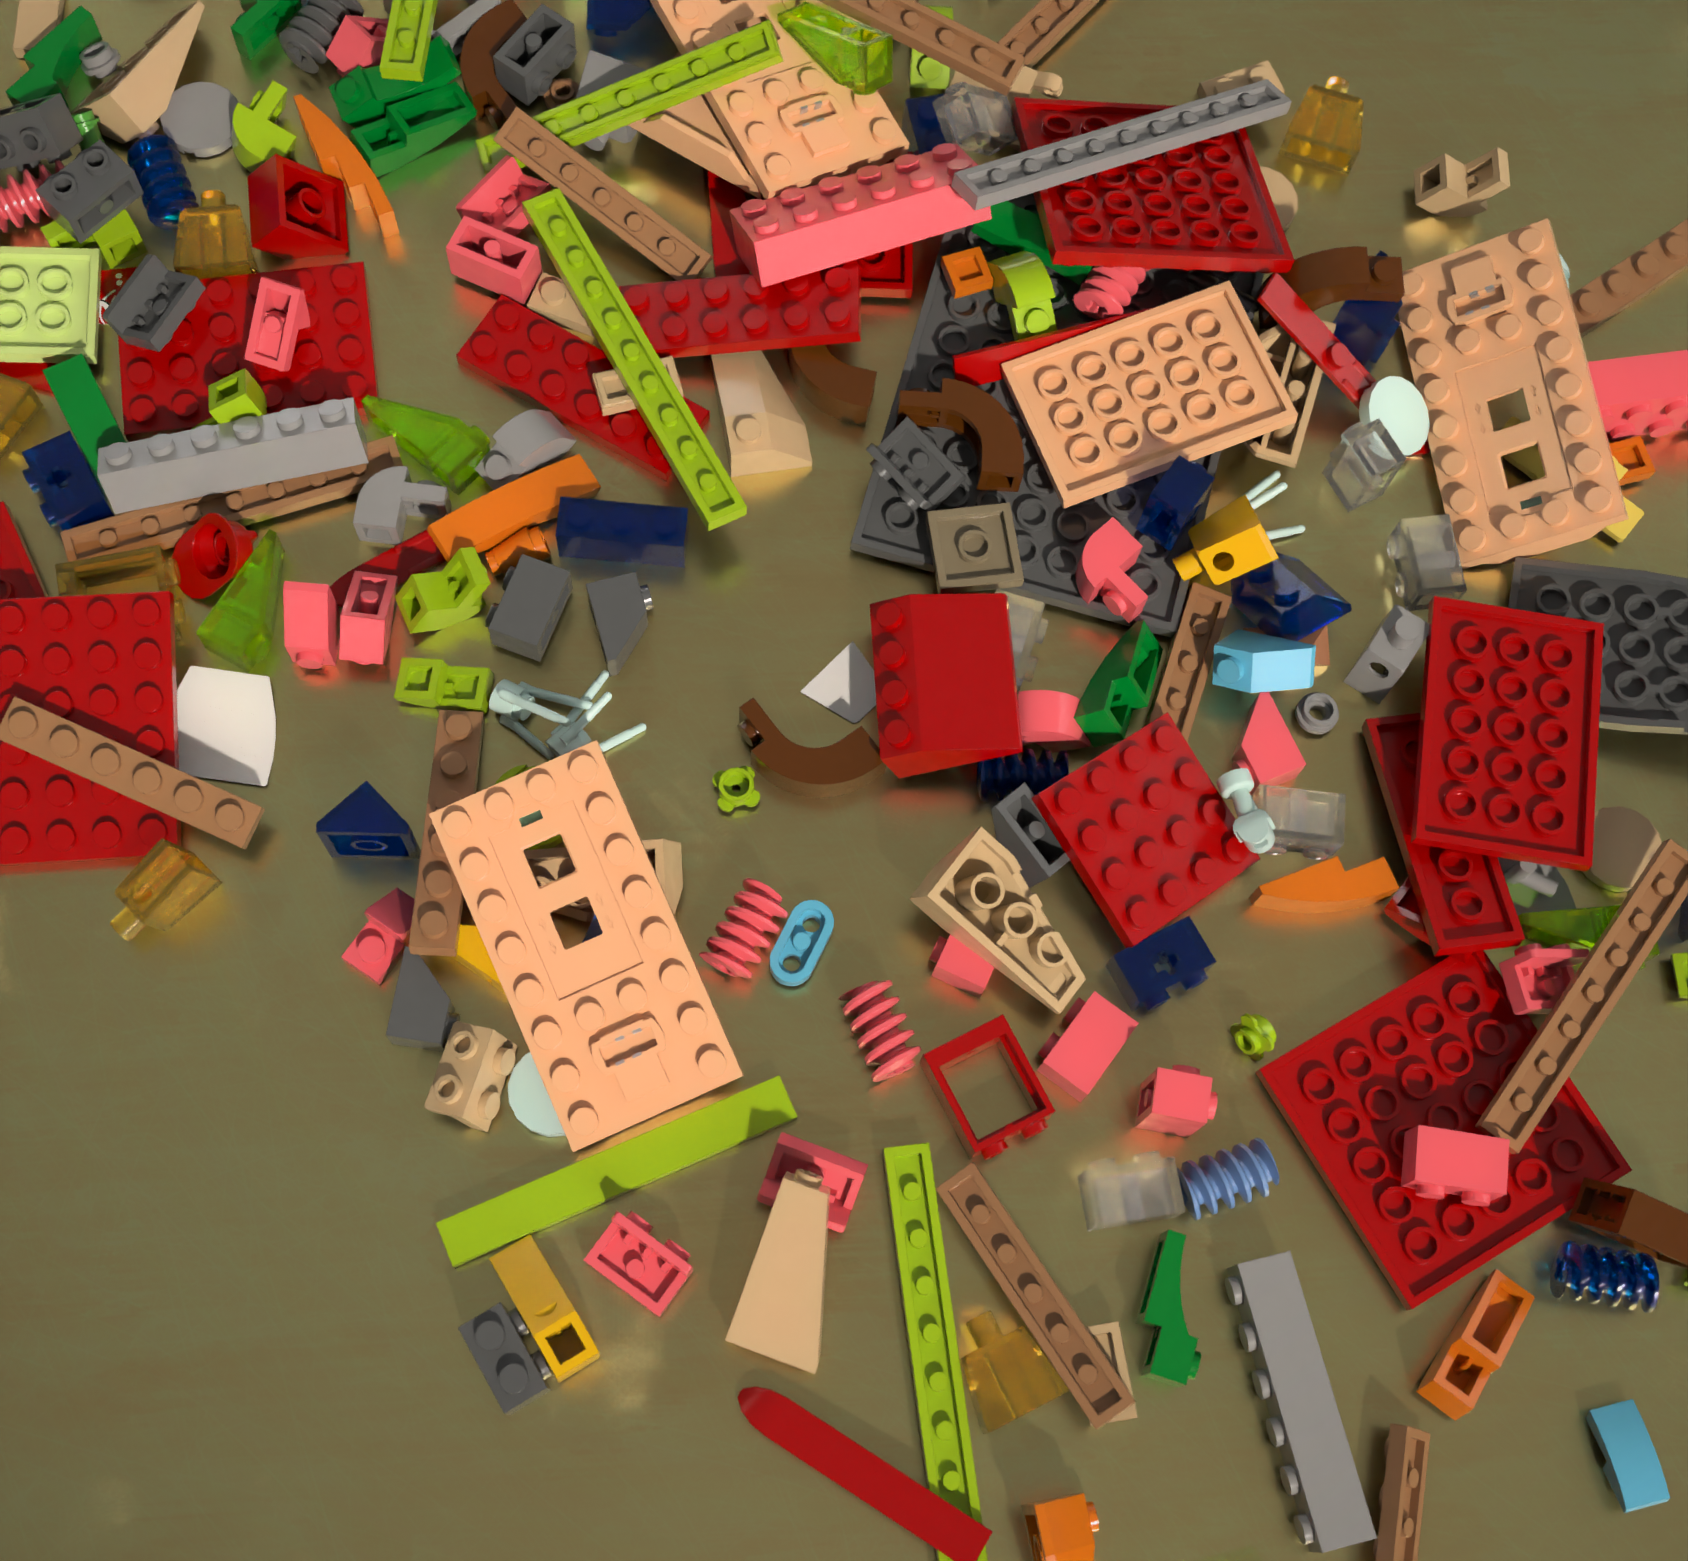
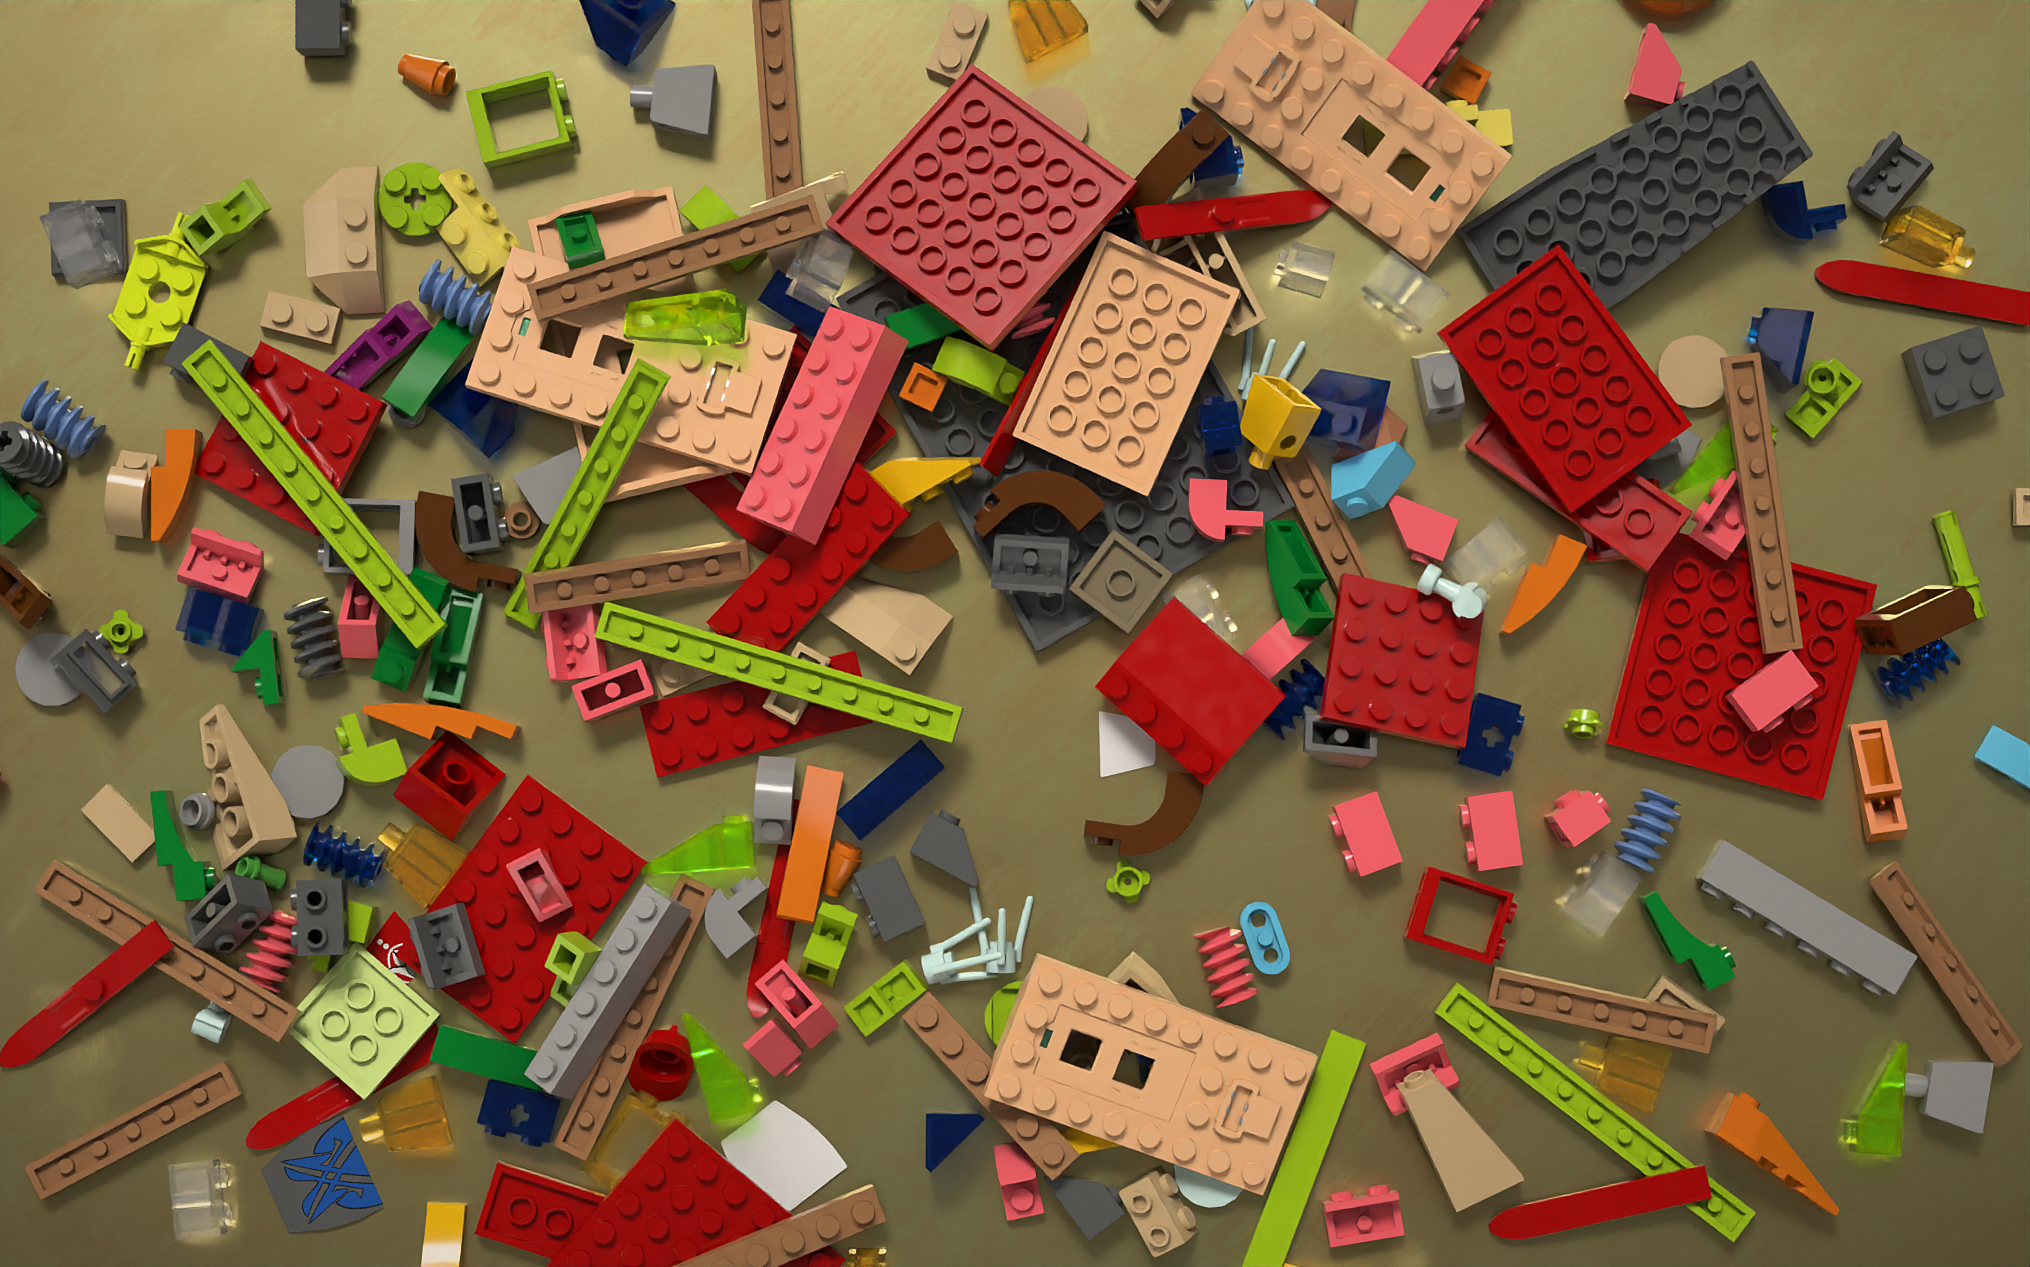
camera: 35 degrees left, 15 degrees up
coral piece [838,980,922,1082] -> none
tan wedge [909,826,1086,1014] -> none
light grey plate [951,79,1292,211] -> none
light grey plate [1295,692,1339,734] -> none
light aqua tile [1359,376,1430,459] -> none
none -> yellow slope [870,457,981,512]

